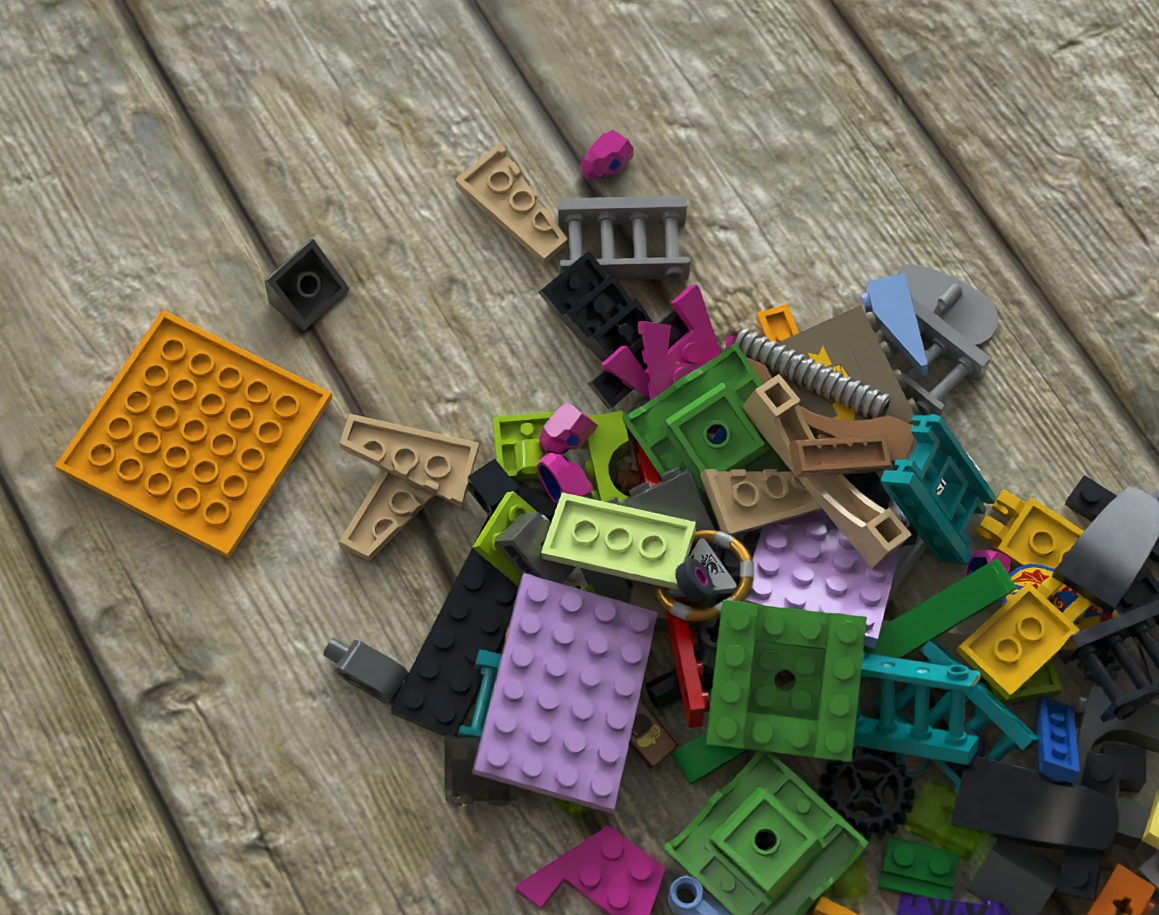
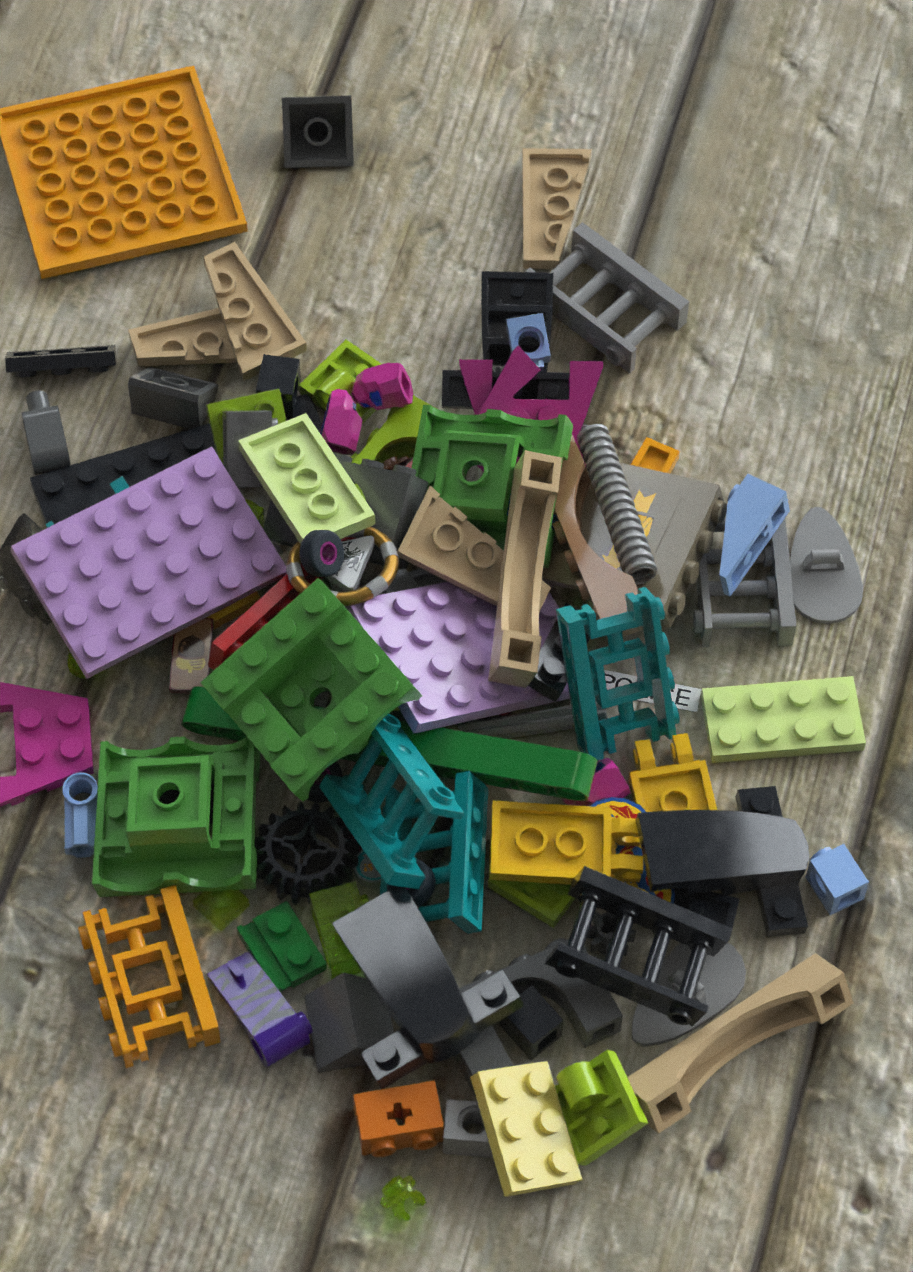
camera: 45 degrees right, 5 degrees down
dark pink rock [580,130,634,179] -> none
medium nougat plate [789,435,892,477] -> none
blue plate [1035,696,1080,784] -> none
none -> black plate [5,345,117,378]
none -> dark grey slope [128,366,219,429]
none -> light blue brick [506,313,551,370]
none -> yellowish green plate [701,676,866,763]

